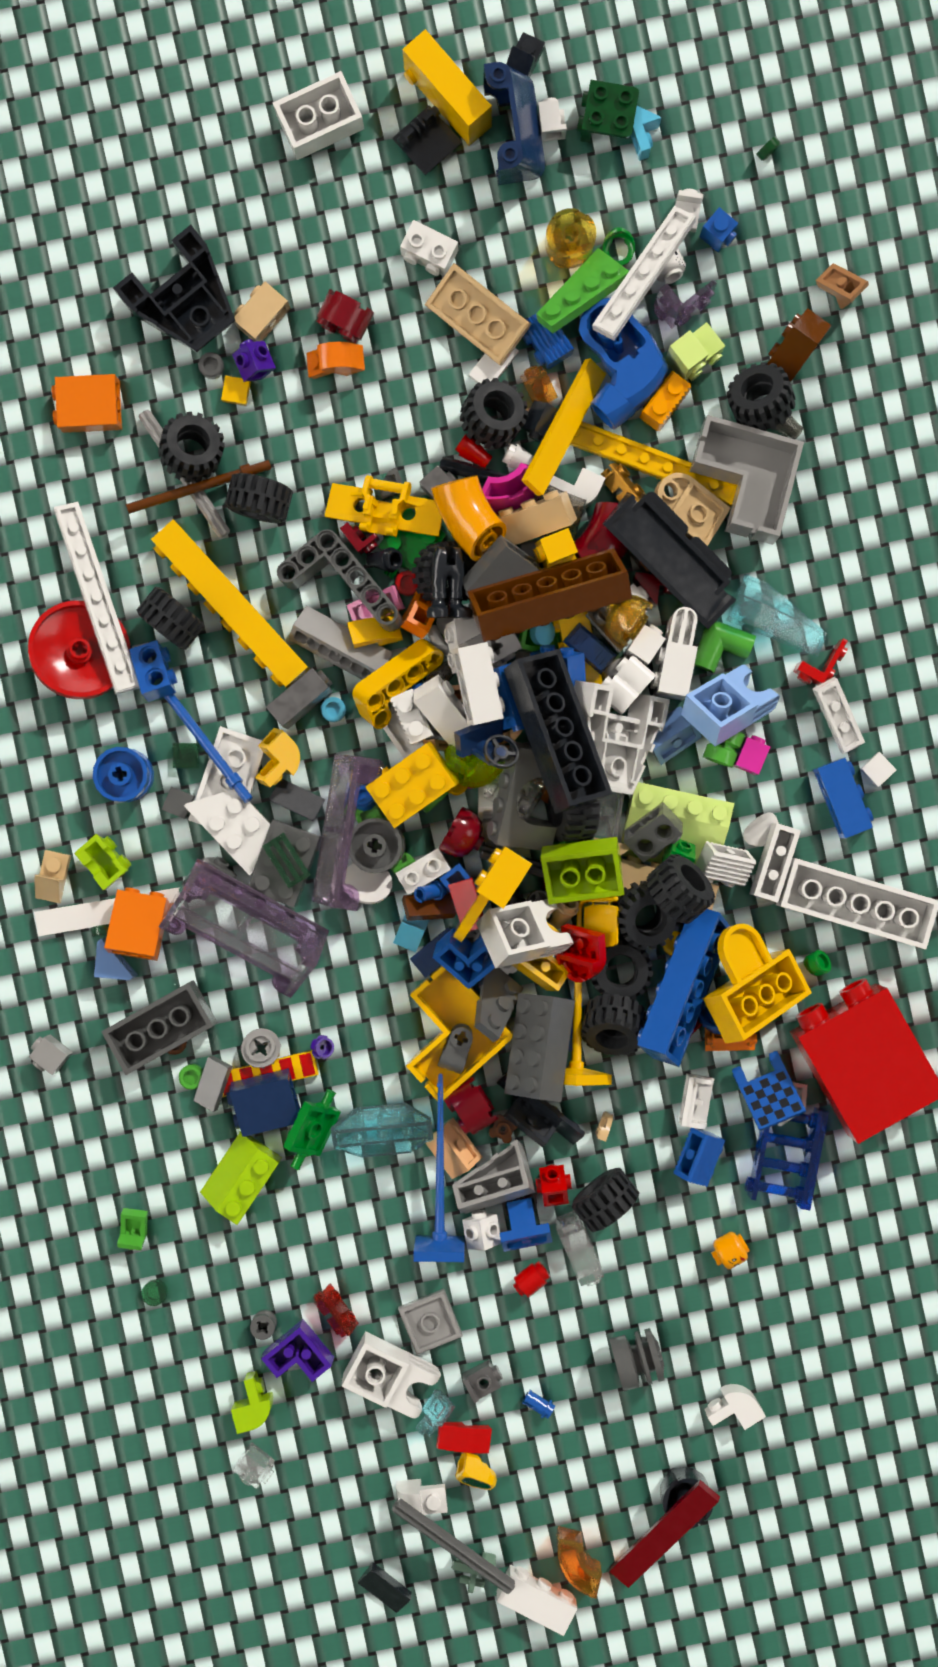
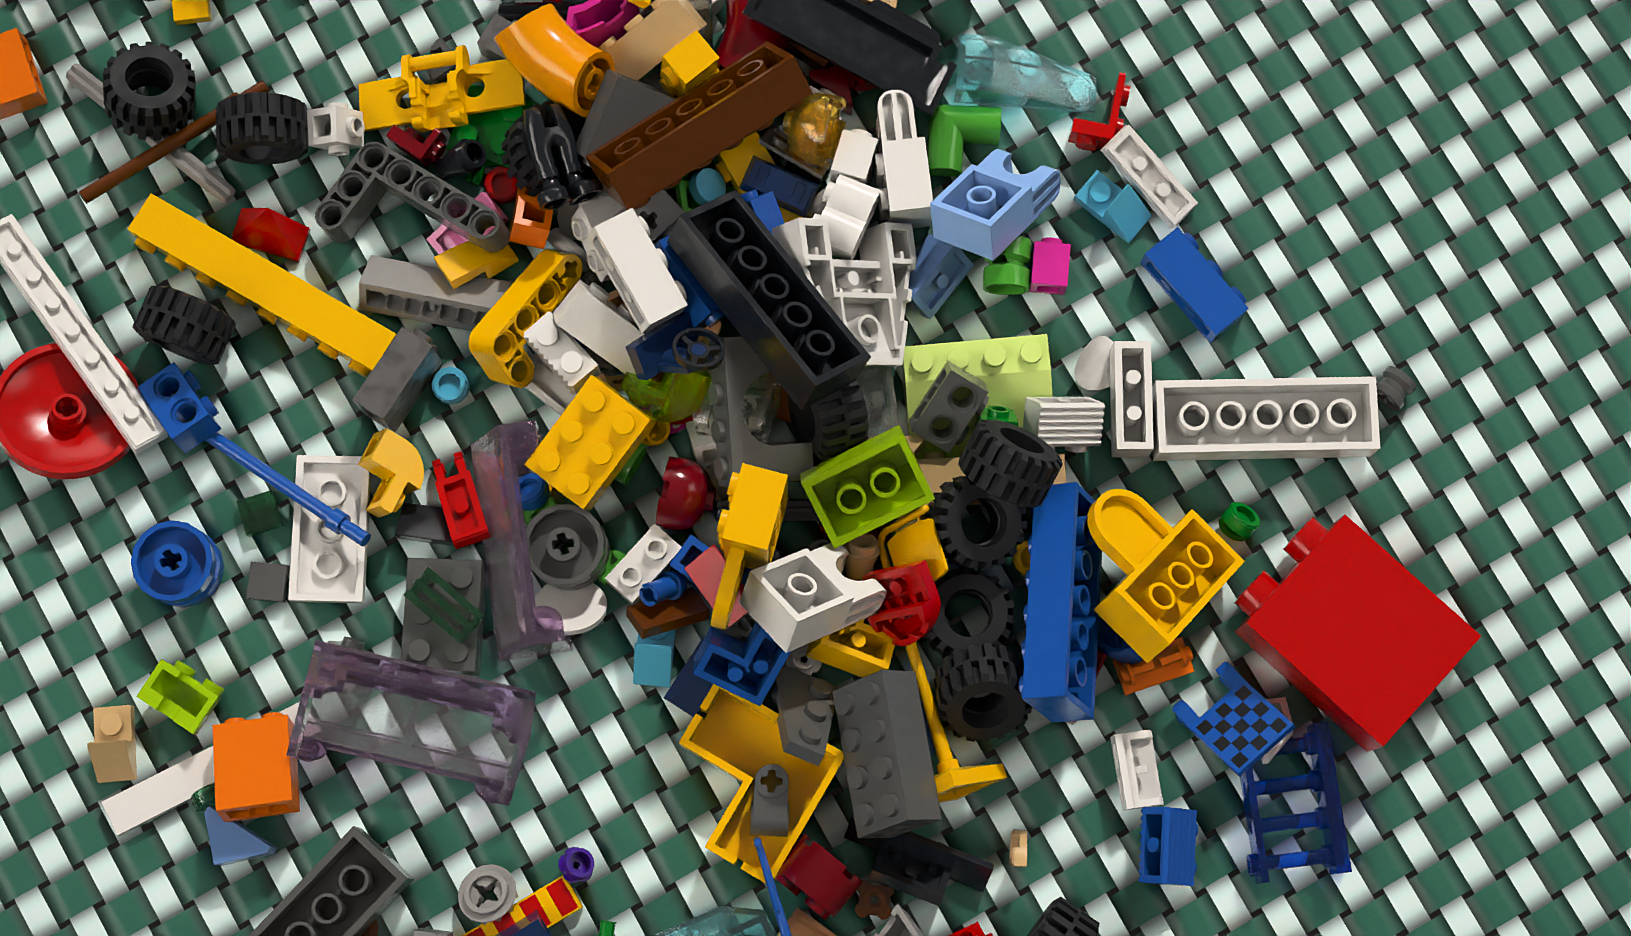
camera: 20 degrees left, 10 degrees down
white wing [184,789,271,876] -> none
white tile [860,752,896,787] -> none
none -> red slope [231,208,311,262]
none -> white brick [307,102,365,156]
none -> red hinge [432,451,491,549]
none -> medium azure slope [1073,170,1152,244]

